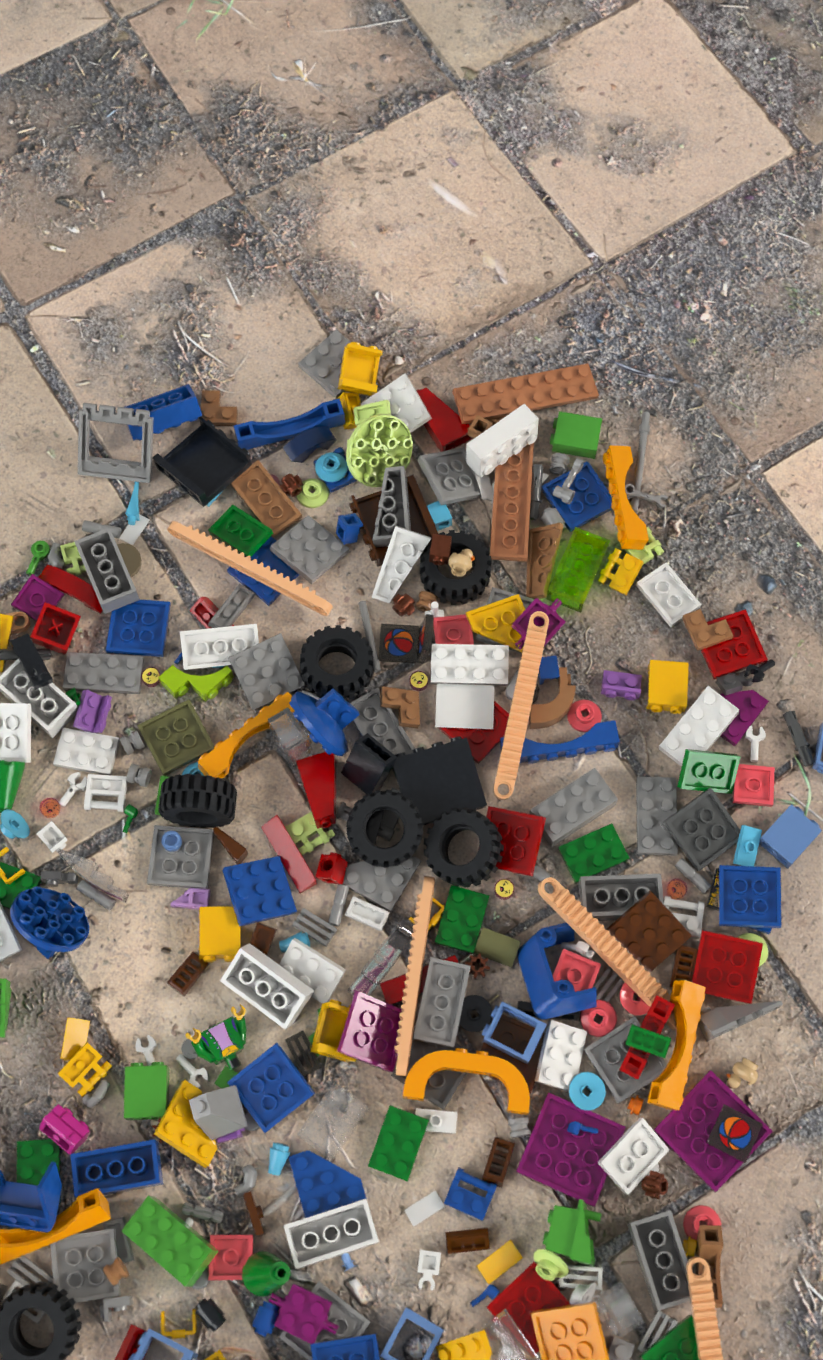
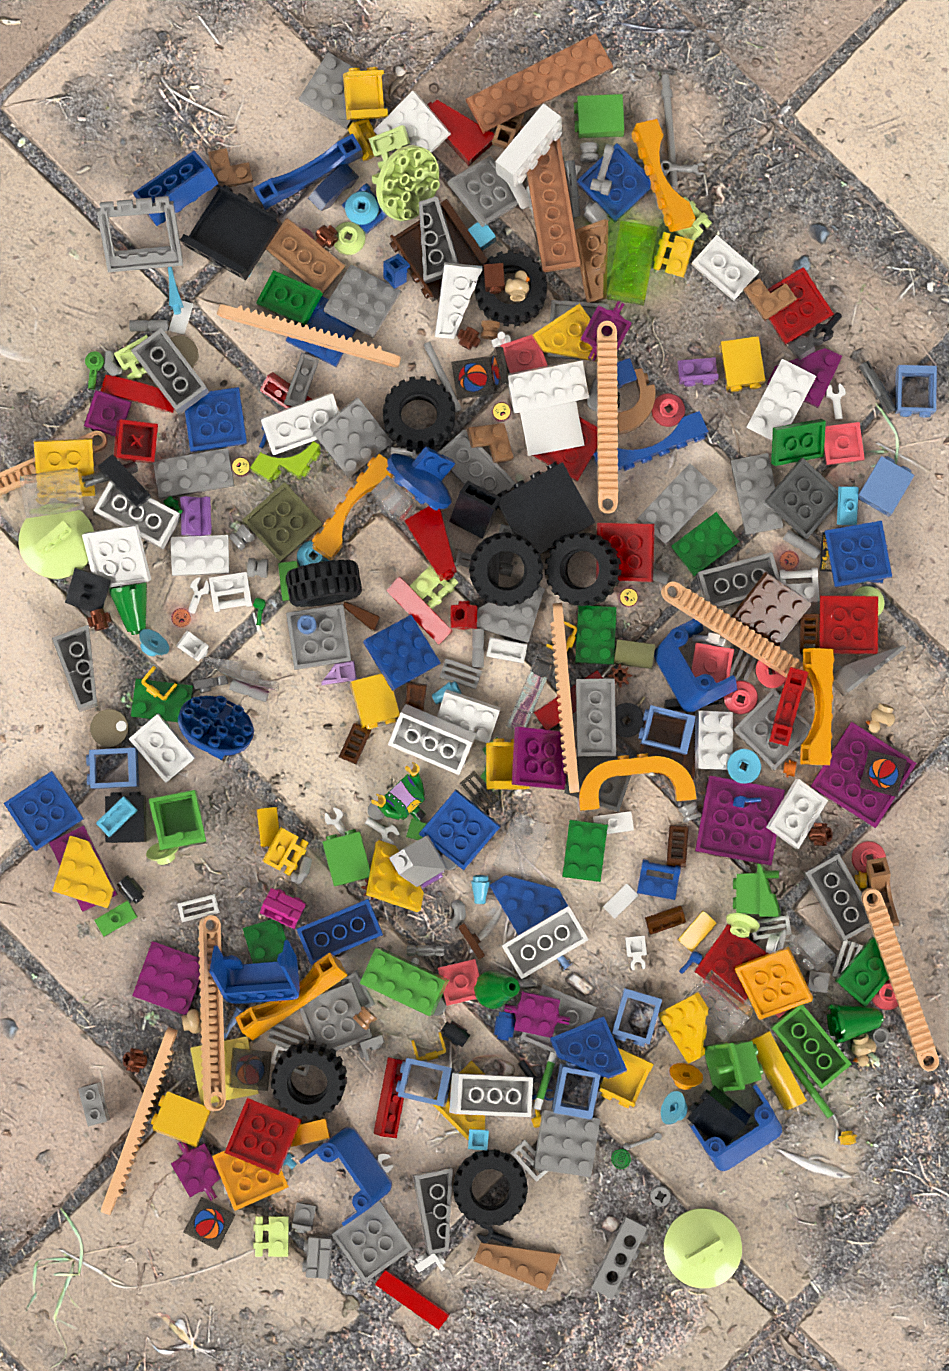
camera: 10 degrees left, 15 degrees up
green plate [625,1024,672,1059] -> none

